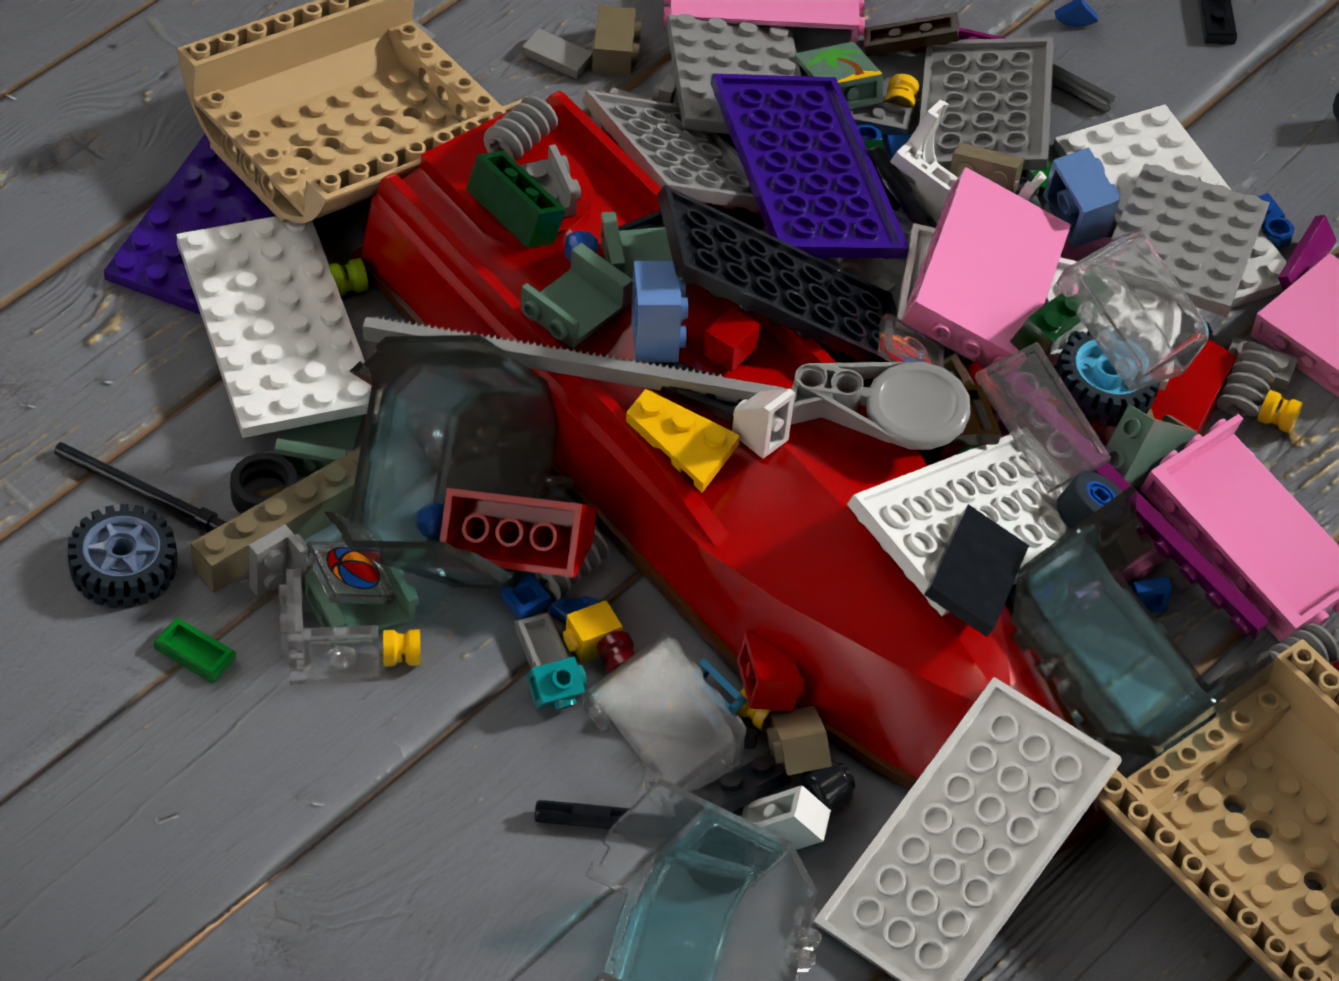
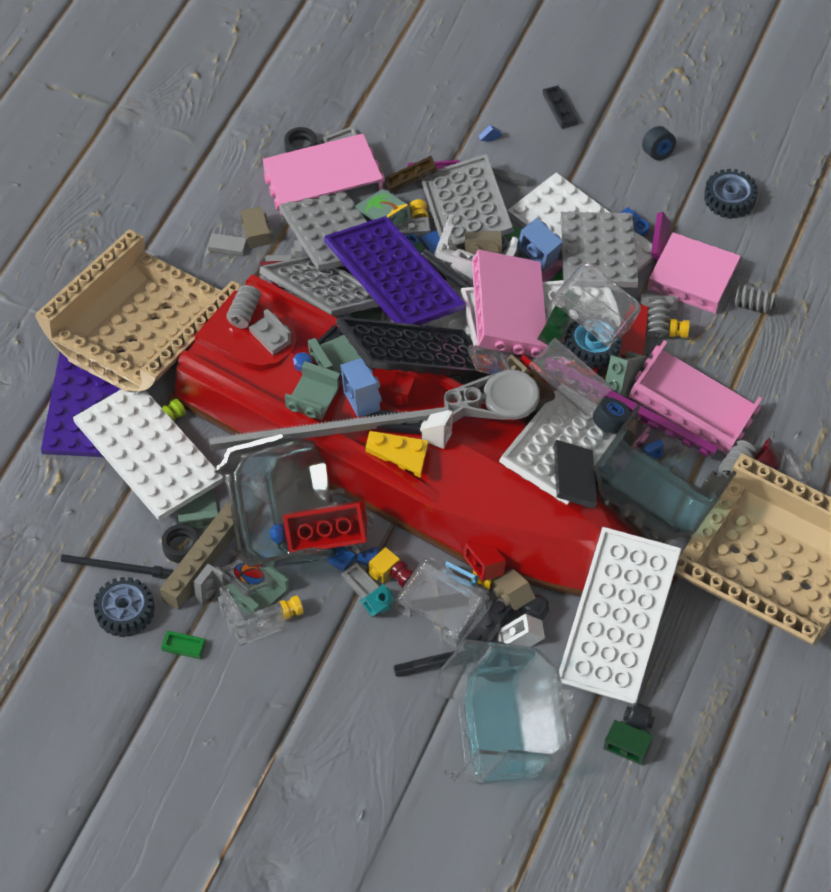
camera: 15 degrees left, 5 degrees up
dark green brick [466,151,566,249] -> none

